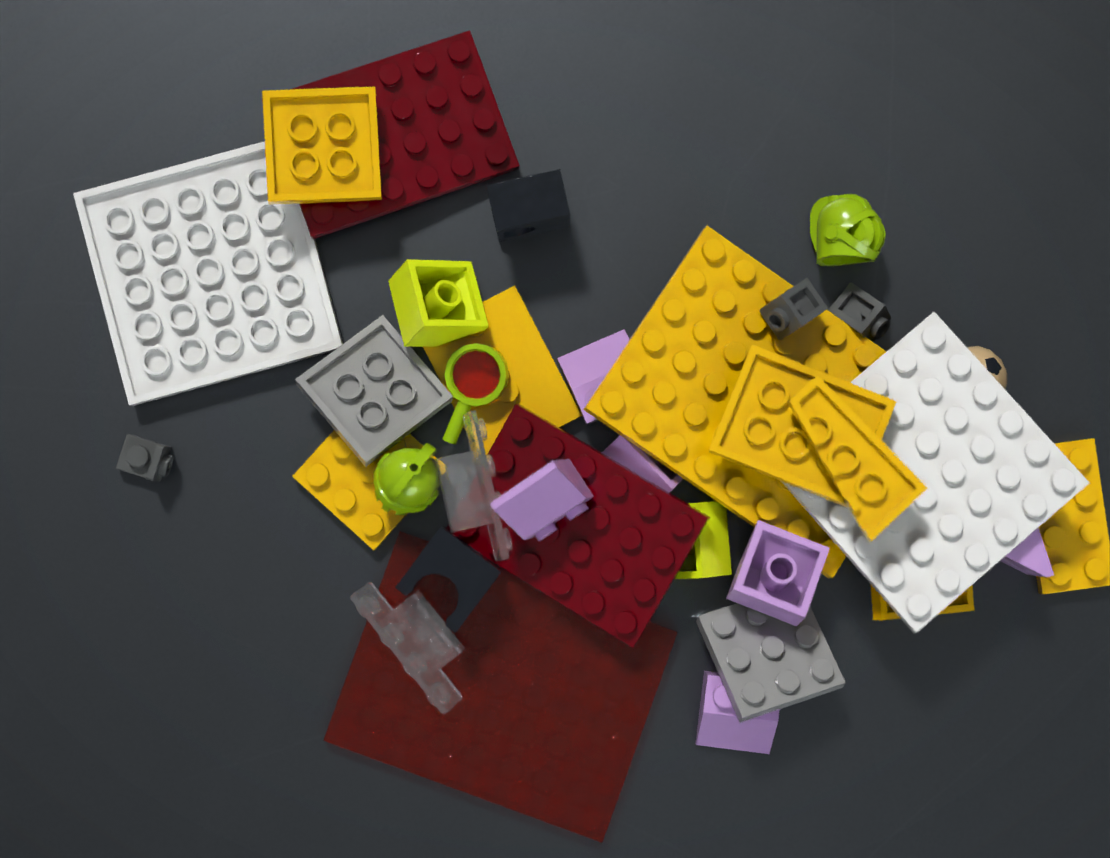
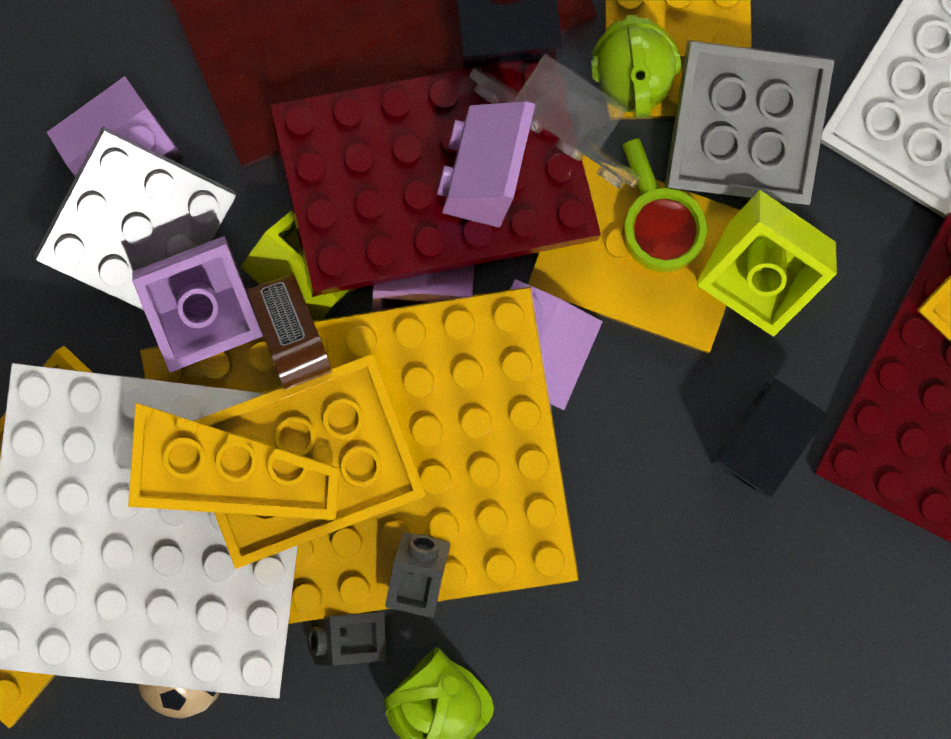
camera: 130 degrees right, 0 degrees up
none -> reddish brown beam [246,272,332,390]

